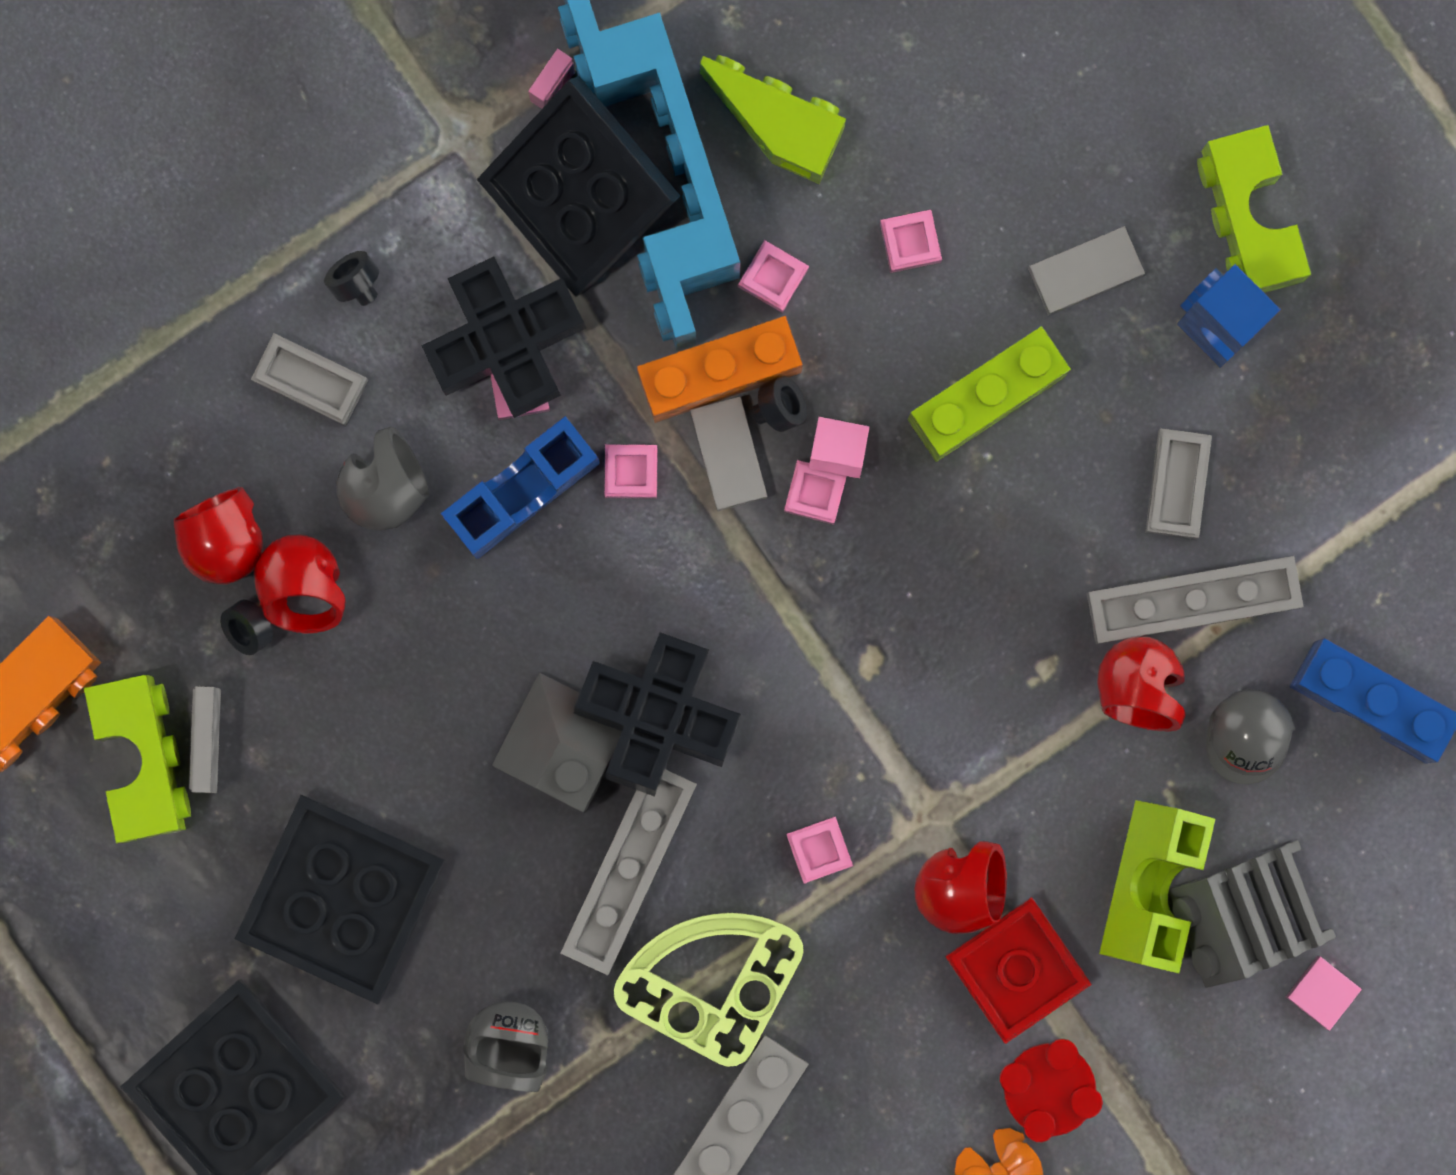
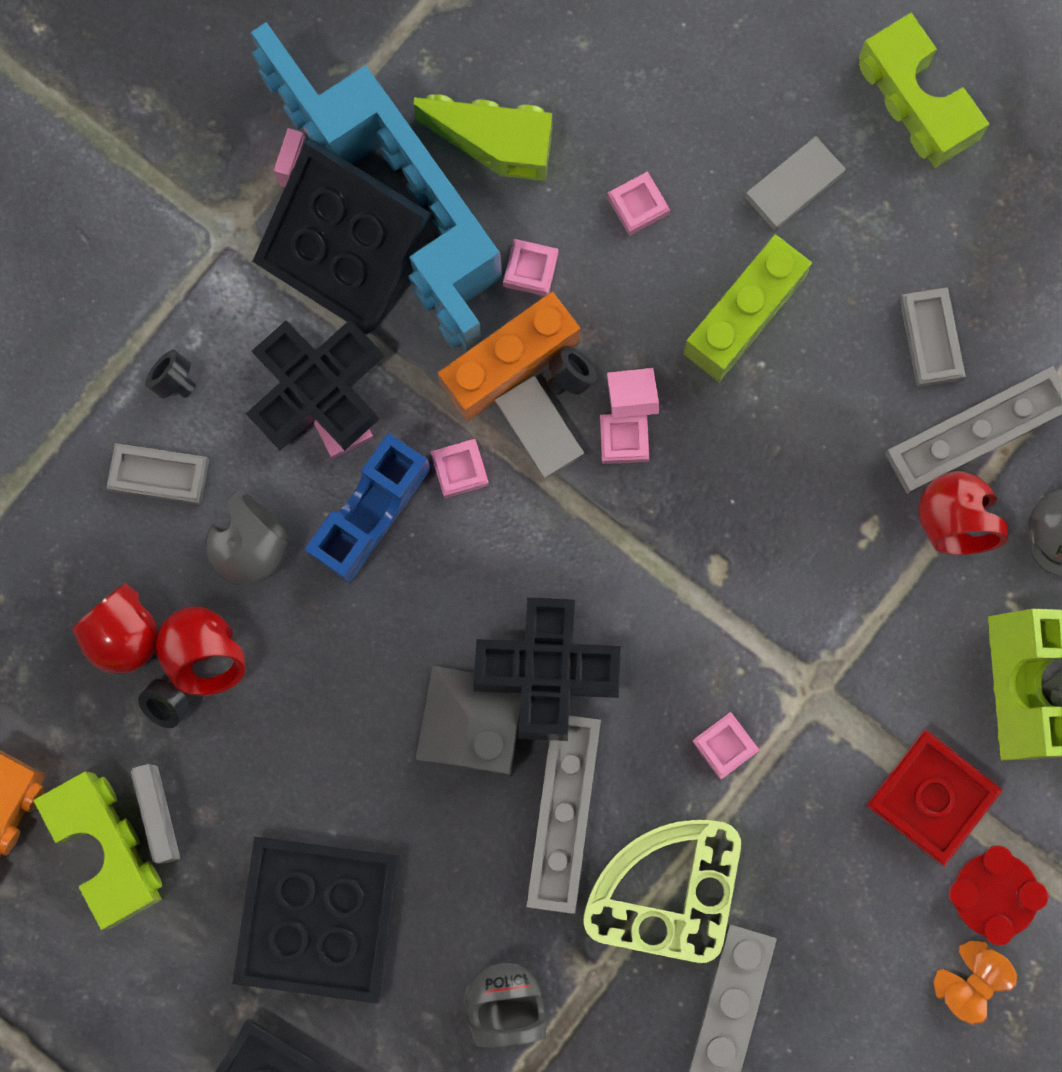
camera: 10 degrees left, 5 degrees down
red helmet [914,841,1007,934] -> none
blue arch [1177,264,1281,368] -> none

